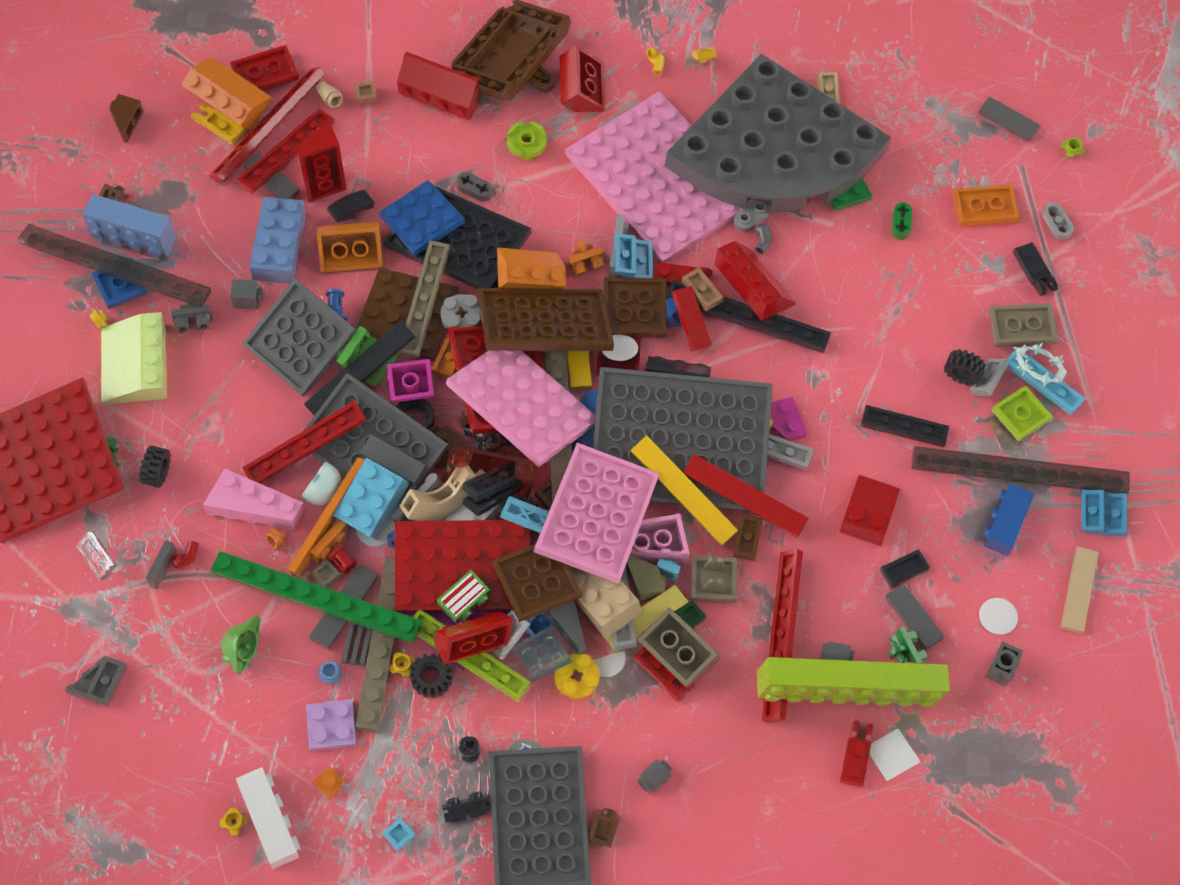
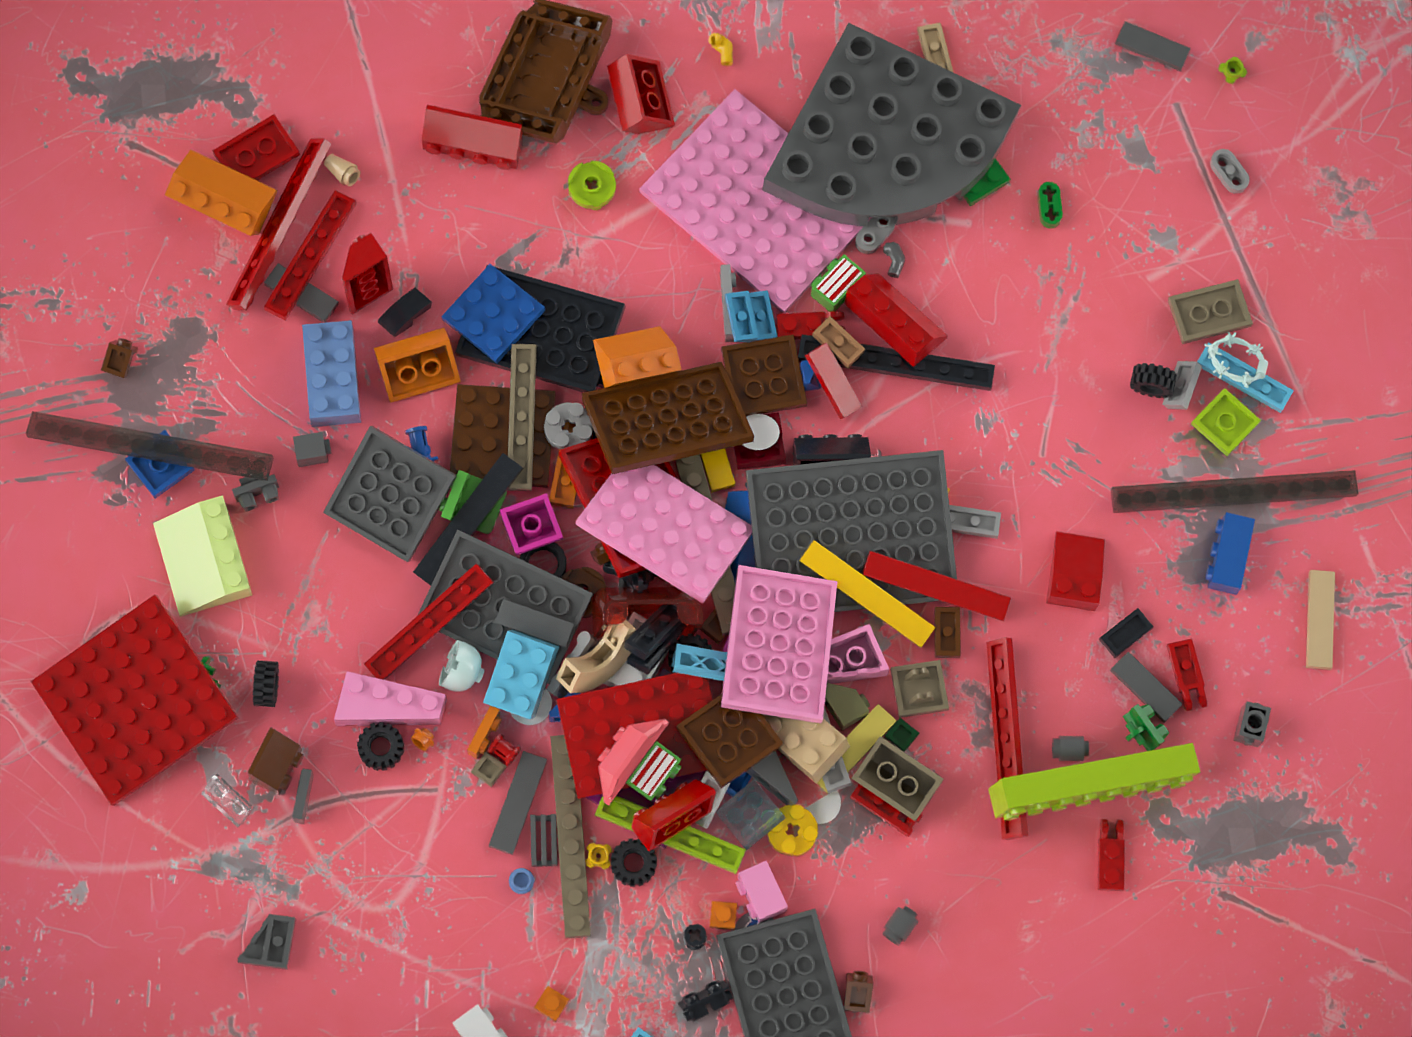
camera: 15 degrees left, 10 degrees up
medium blue brick [82,194,177,259] -> none
yellow plate [90,308,109,329] -> none
reddish brown slope [109,94,144,143] -> none
red arm [170,541,199,569] -> none
yellow hinge [191,103,246,146] -> none
green plate [210,551,423,644] -> none
bright green hat [221,616,261,675] -> none
orange tile [288,457,365,578] -> none
lavender plate [306,699,357,752] -> none
medium nougat plate [354,81,377,104] -> none
dark grey beam [457,172,493,202] -> none
orange hips [566,239,605,276] -> none
medium azure plate [657,559,681,582] -> none
yellow plate [692,47,717,63] -> none
dark pink wing [770,397,807,441] -> none
black tile [861,405,949,448] -> none
white sticker [869,729,920,781] -> none
orange tile [952,185,1020,227] -> none
white sticker [979,598,1018,635] -> none
black hinge [1013,242,1058,296] -> none
dark azure slope [1081,490,1127,537] -> none
none -> reddish brown slope [247,727,304,795]
none -> black tyre [357,722,404,771]
none -> coral wedge [598,719,669,805]
none -> orange plate [709,901,737,930]
none -> bright pink brick [735,861,788,923]
none -> brick [811,254,866,312]
none -> red hinge [1166,638,1208,711]

